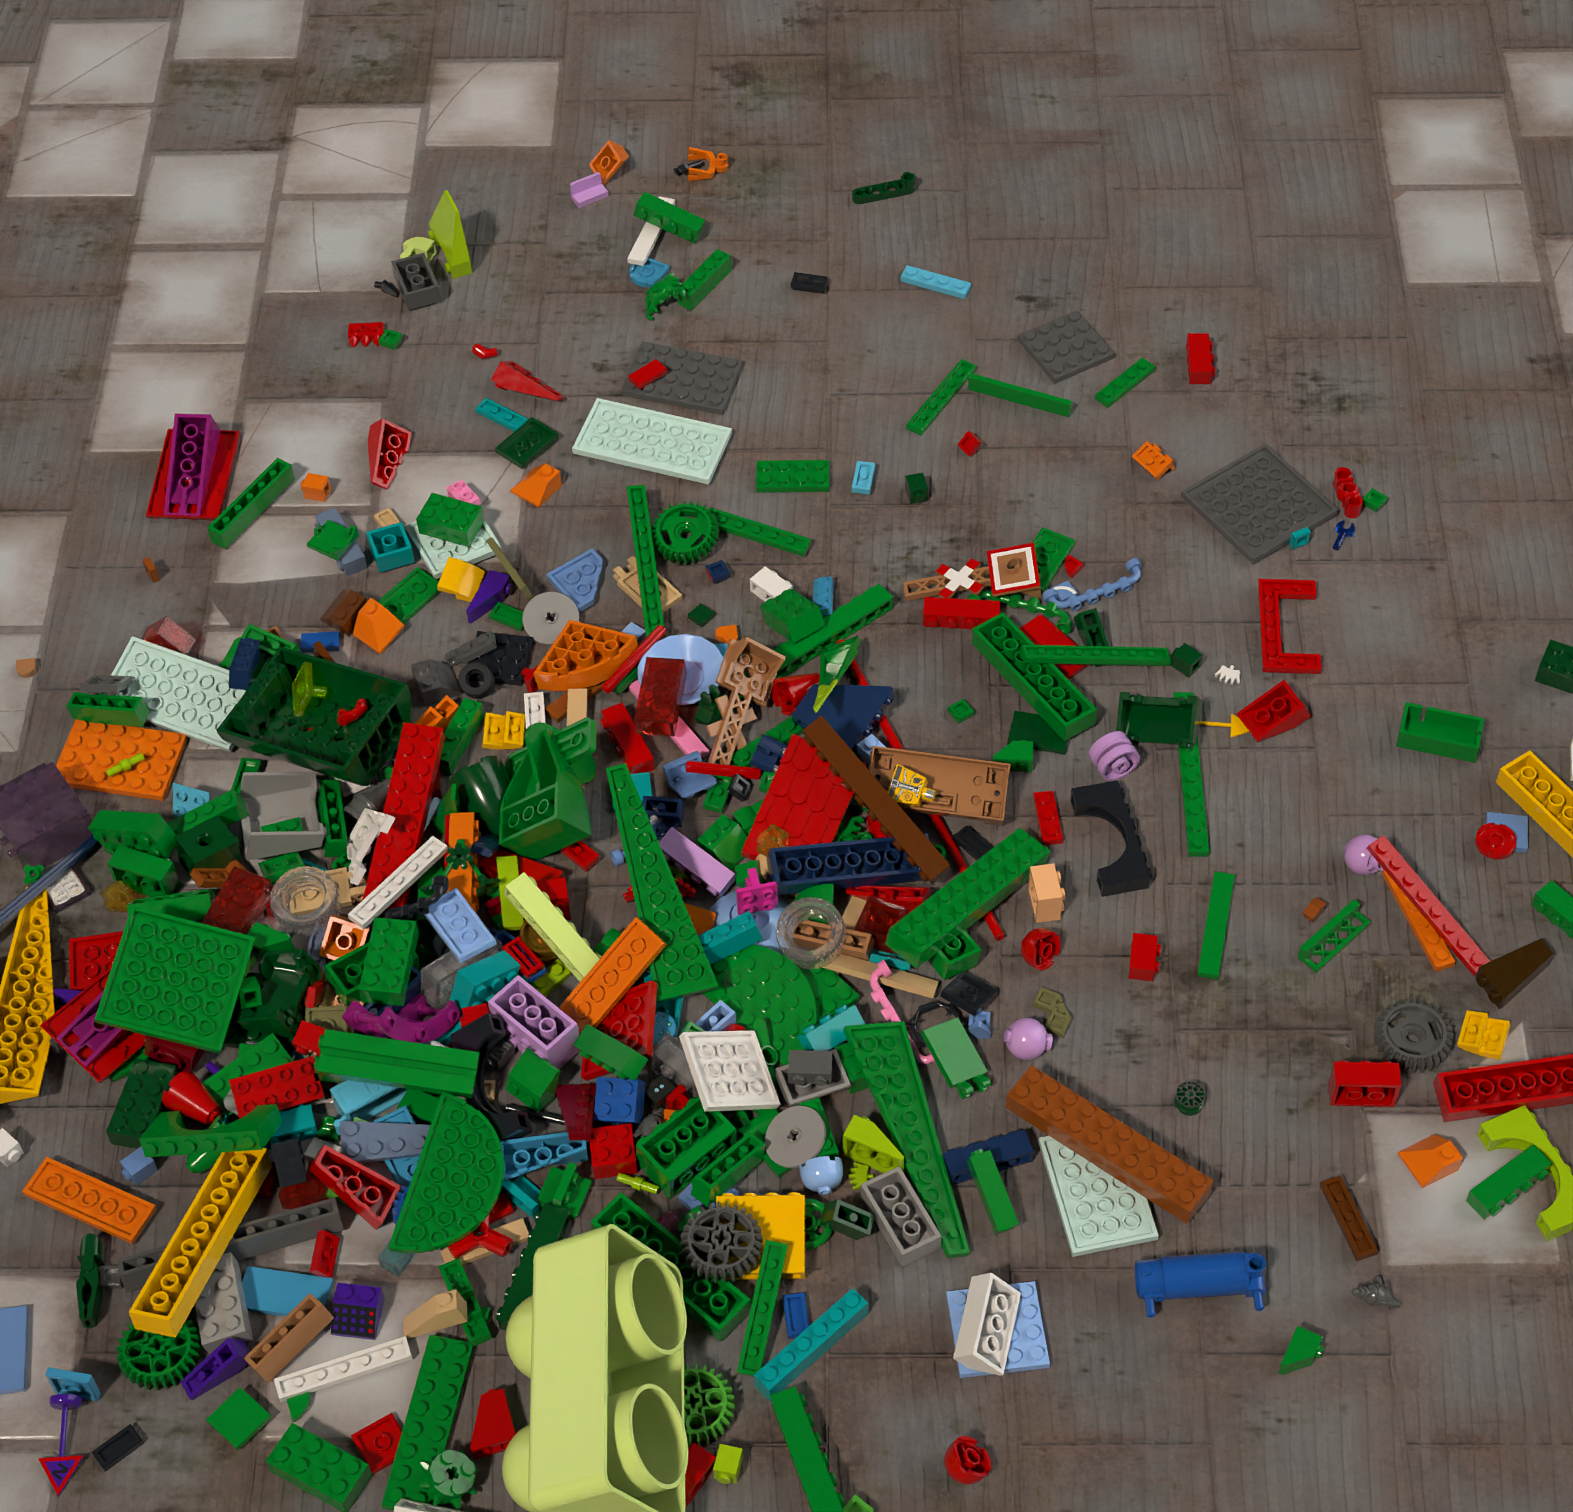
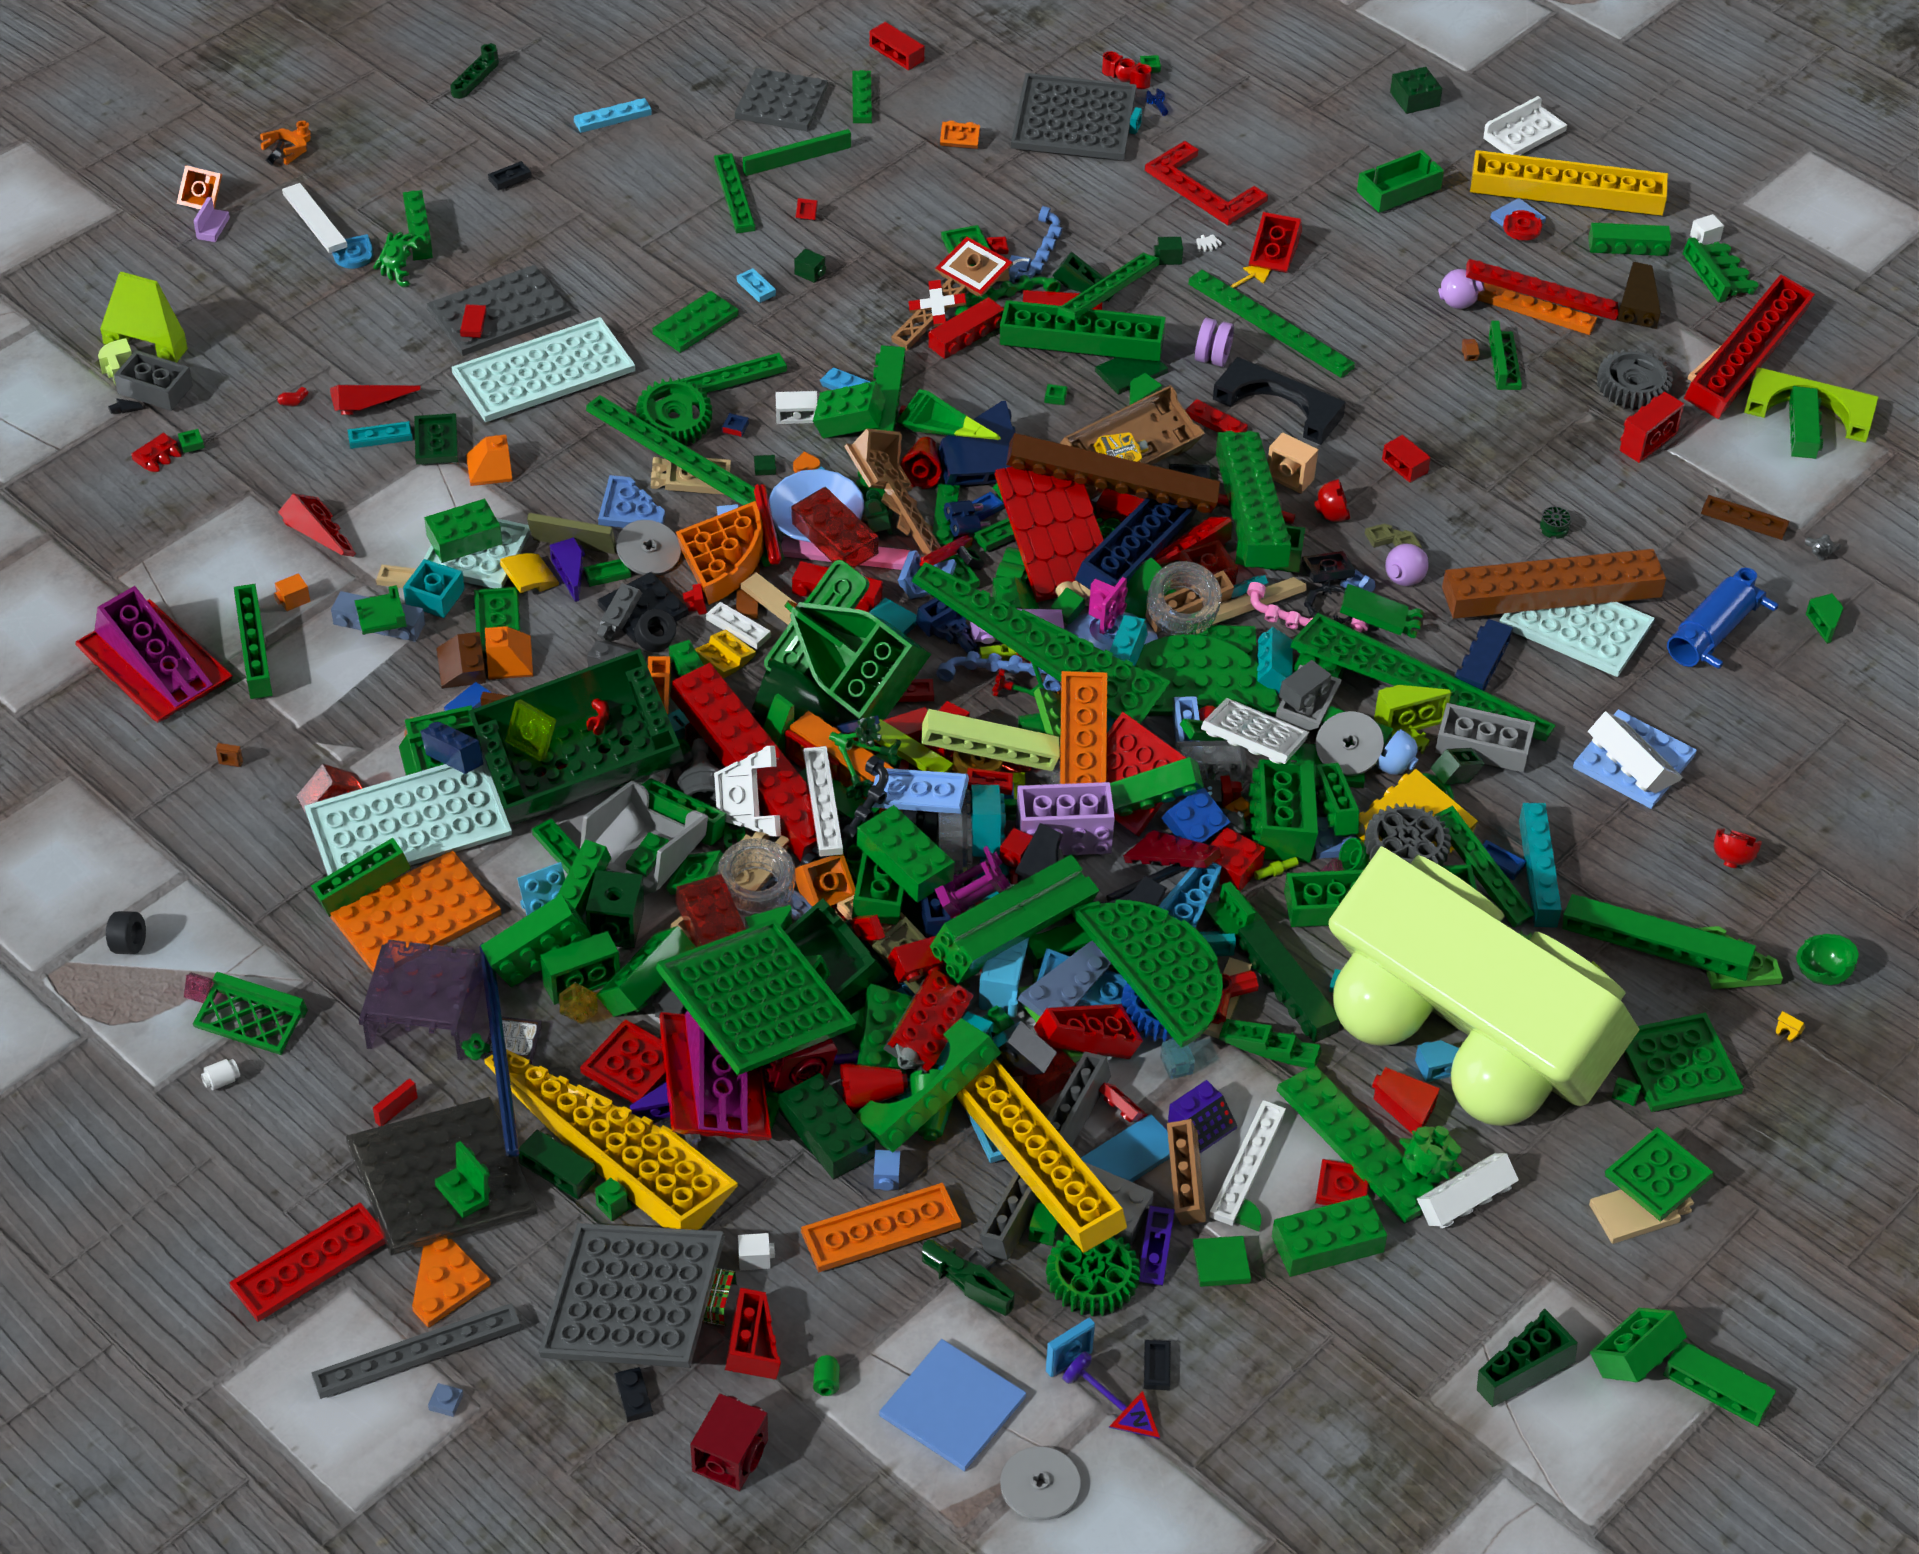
camera: 50 degrees left, 5 degrees down
medium nougat tile [16,658,37,678] -> none
dark grey plate [80,675,132,695] -> none
lime bar [105,753,145,777] -> none
dark orange plate [190,860,251,888] -> none
tan slope [403,1289,468,1339] -> none
bright pink plate [446,479,481,505] -> none
green slope [506,1048,560,1113] -> none
green brick [633,192,705,244] -> none
clear yellow brick [756,824,789,857] -> none
green brick [967,1149,1019,1235] -> none
dark green windscreen [1116,692,1203,749] -> none
green tile [1197,871,1235,980] -> none
orange slope [1398,1134,1463,1188] -> none
yellow slope [1457,1010,1510,1060] -> none

